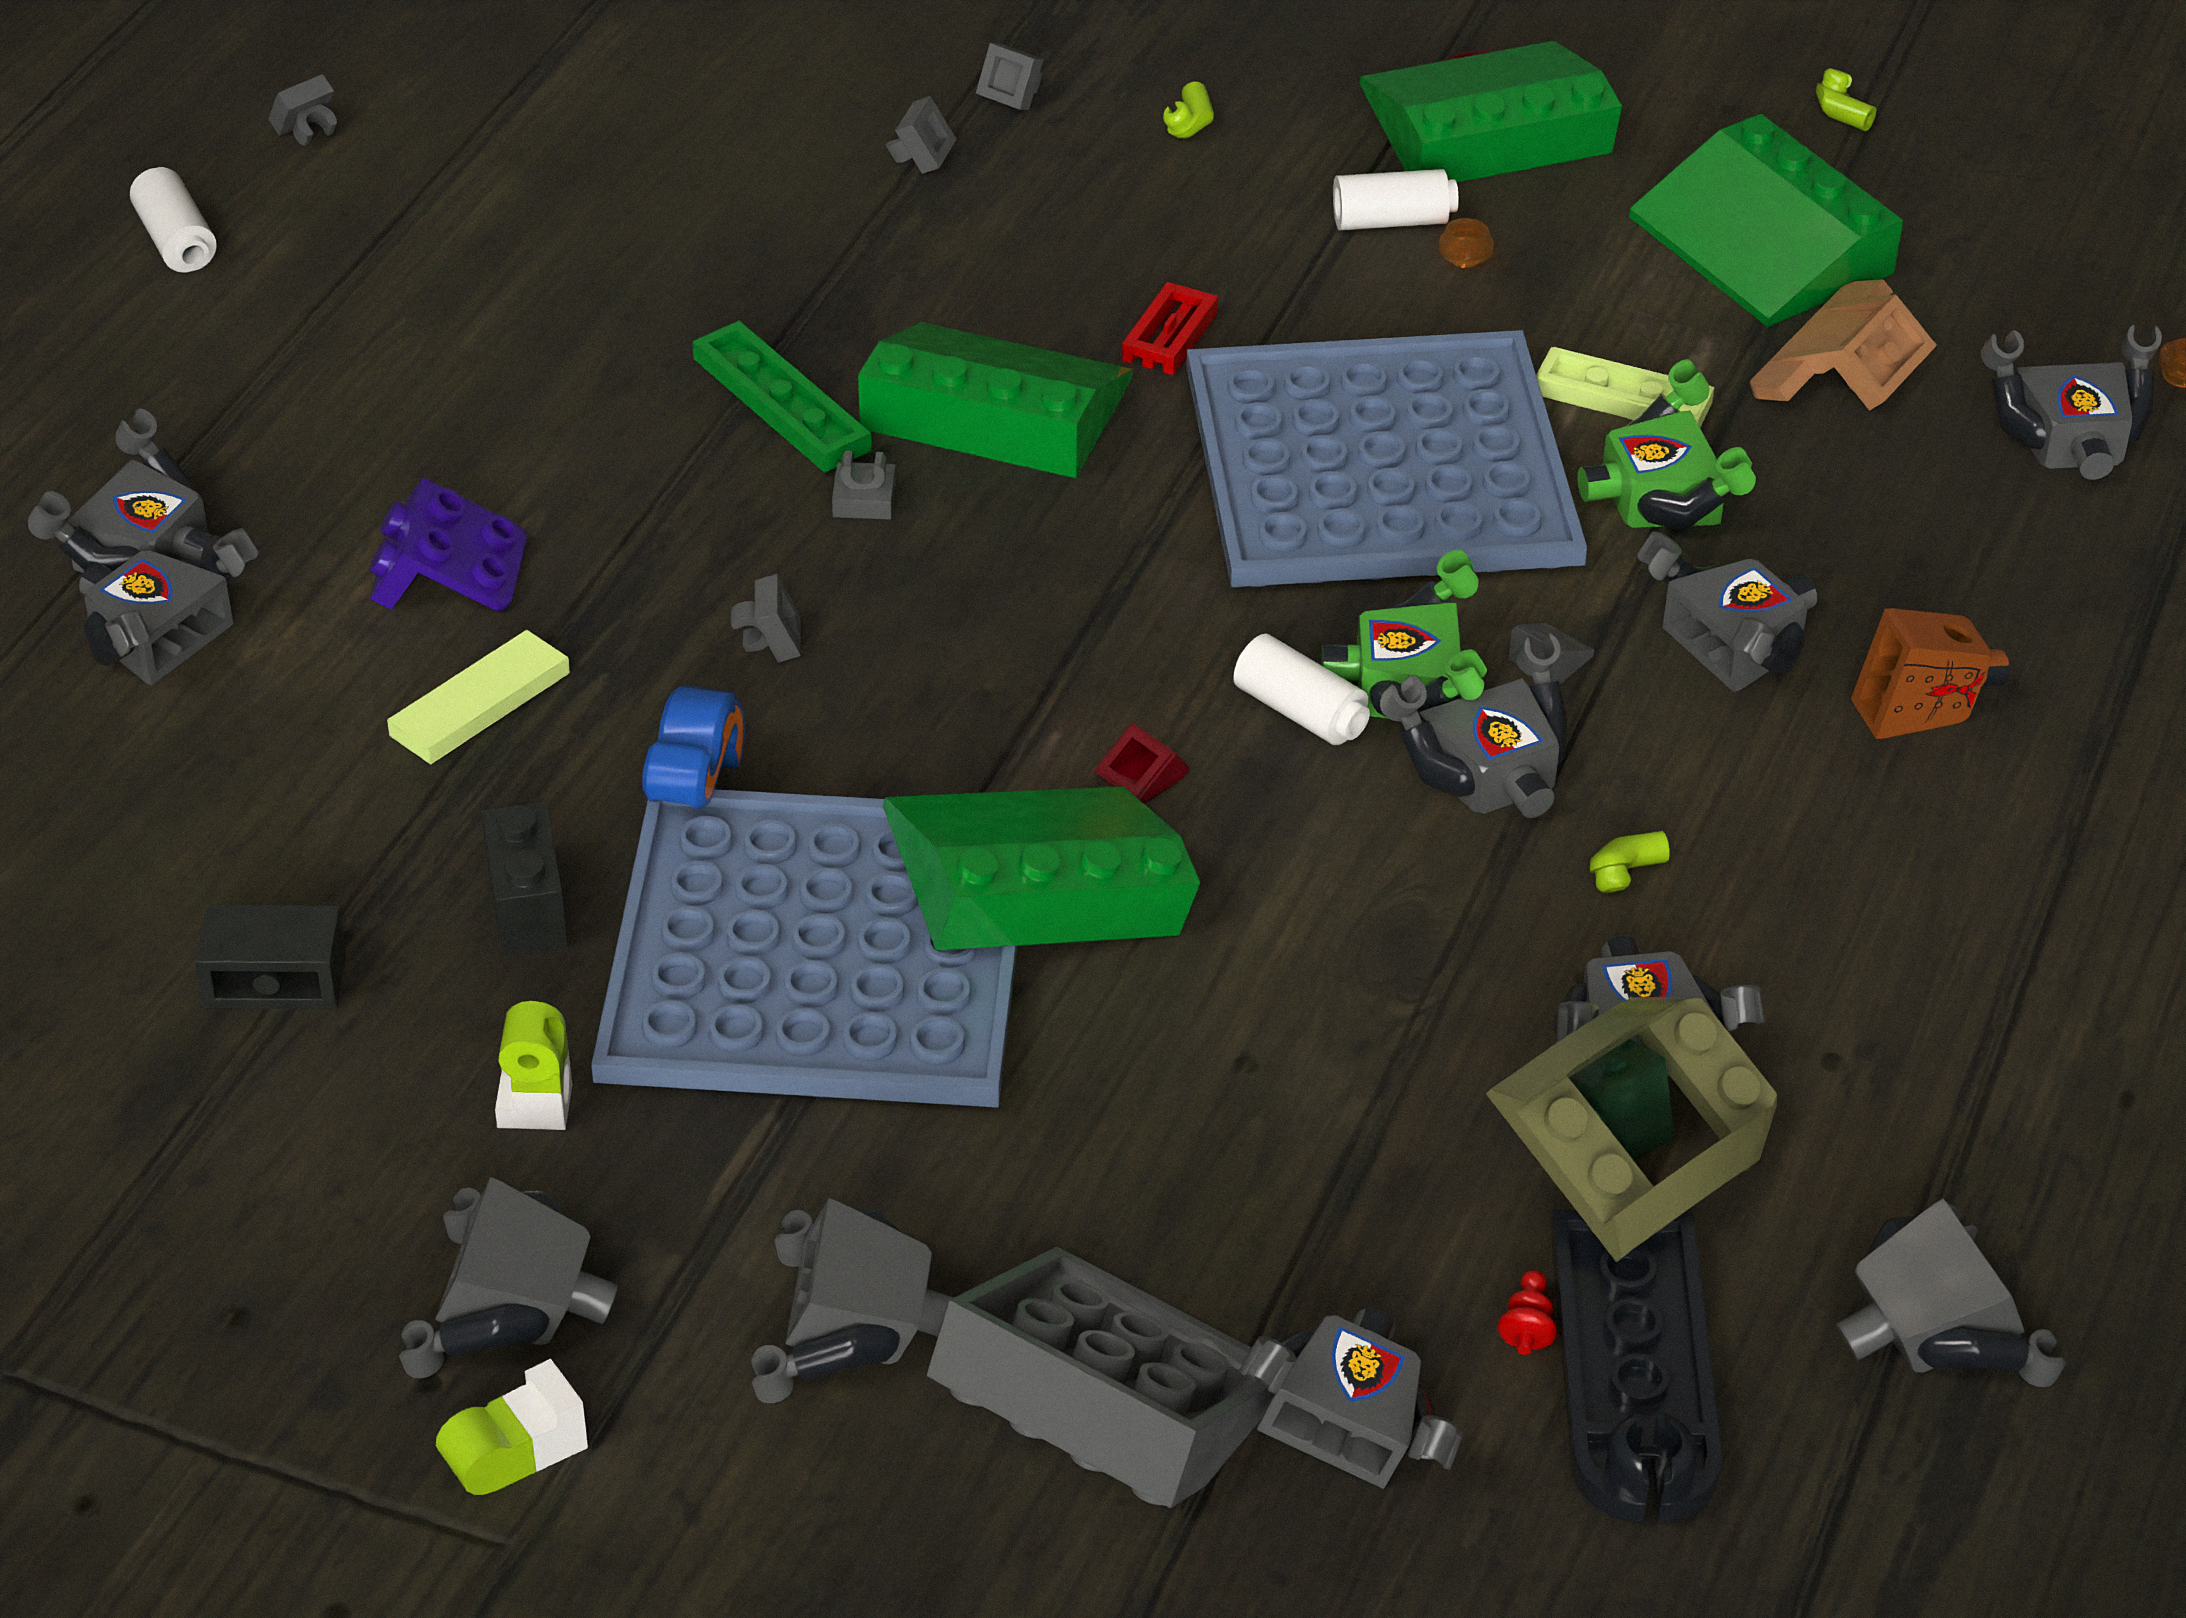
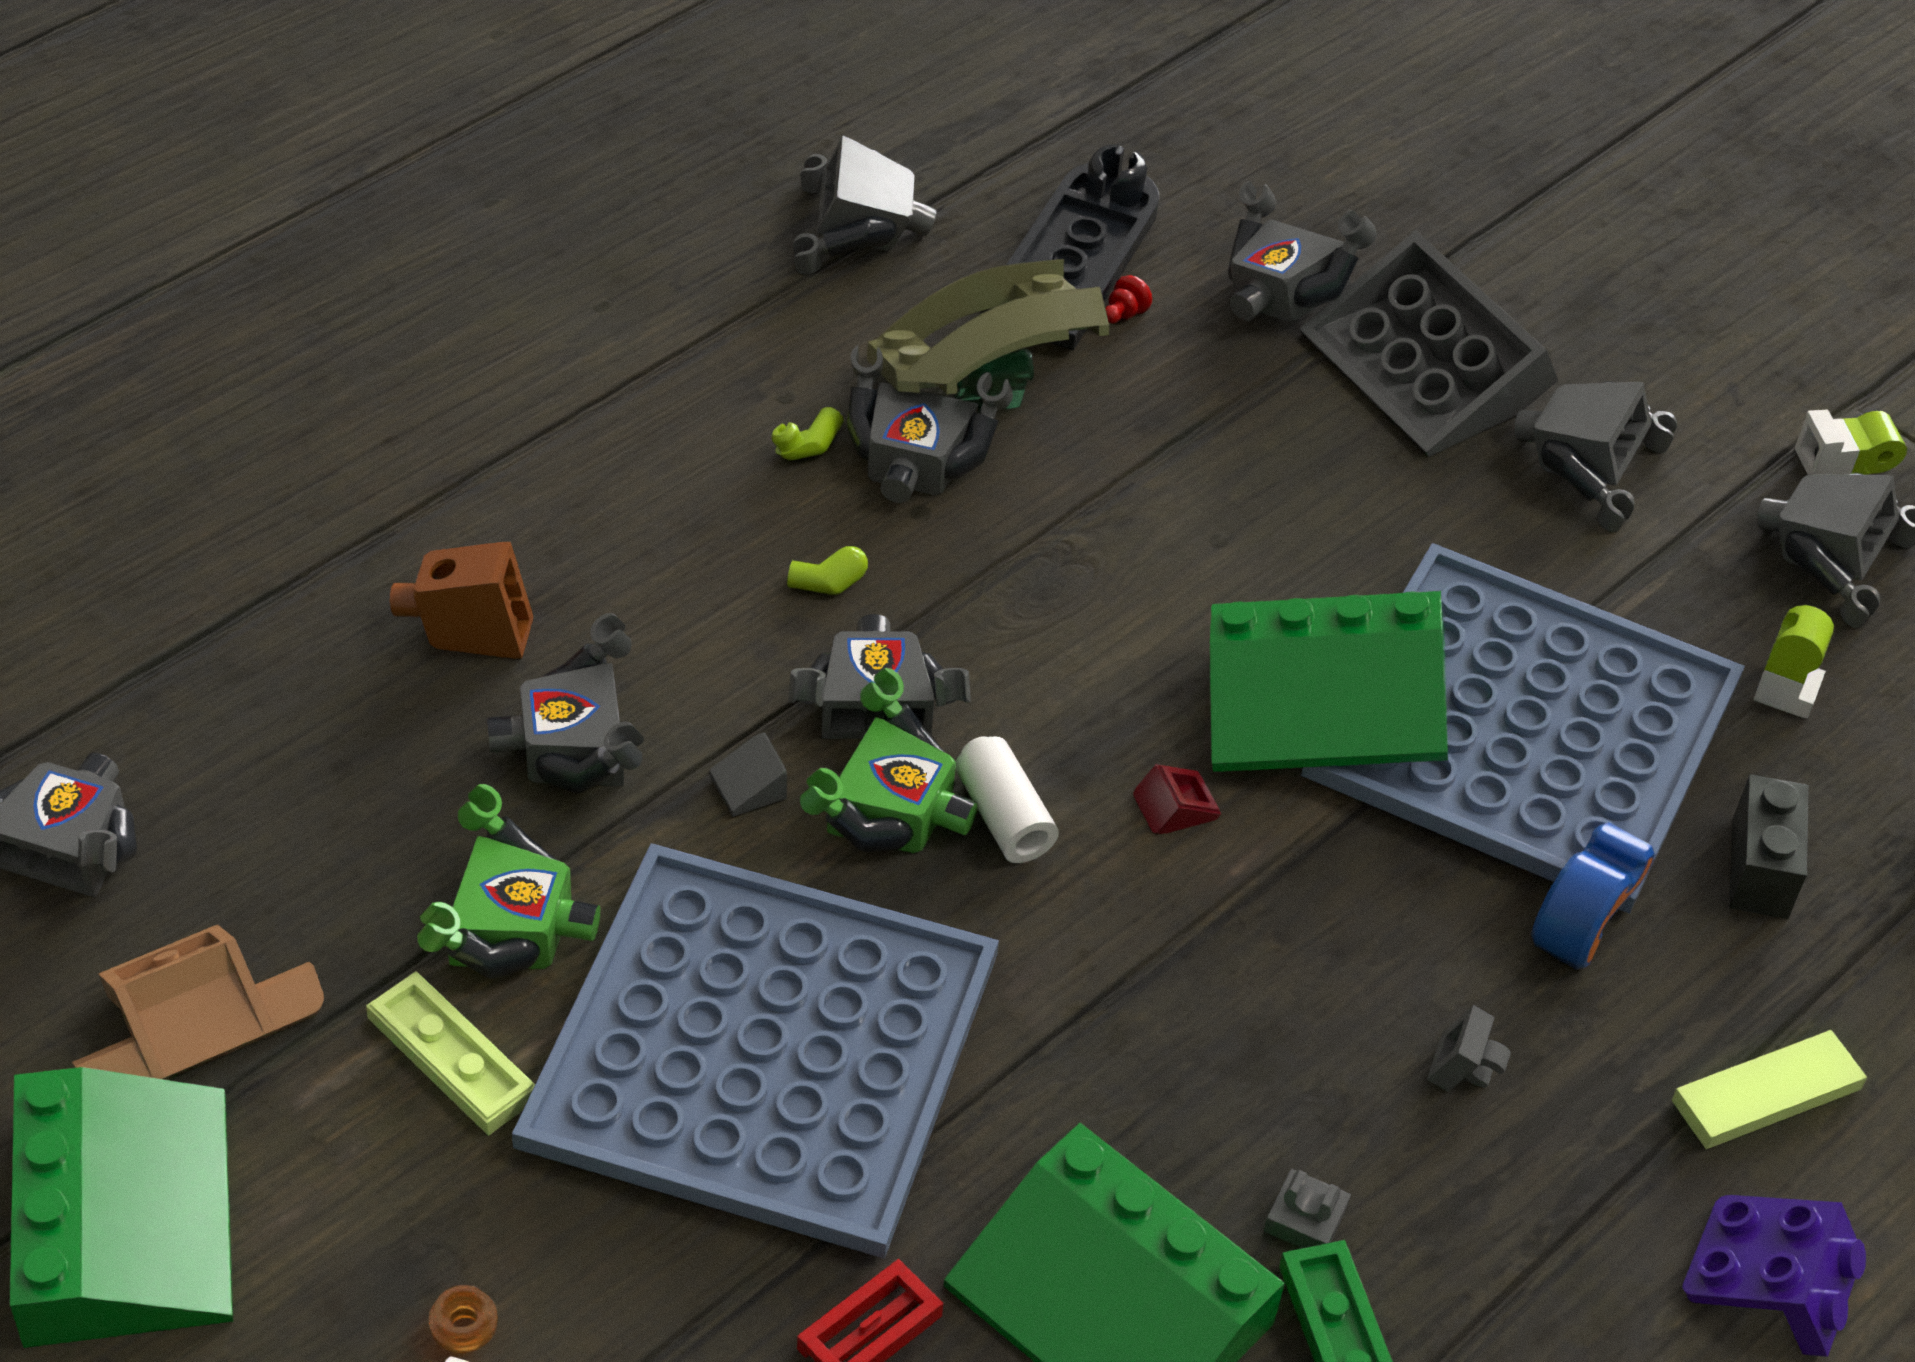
camera: 160 degrees left, 5 degrees up
none -> lime arm [771,407,844,461]

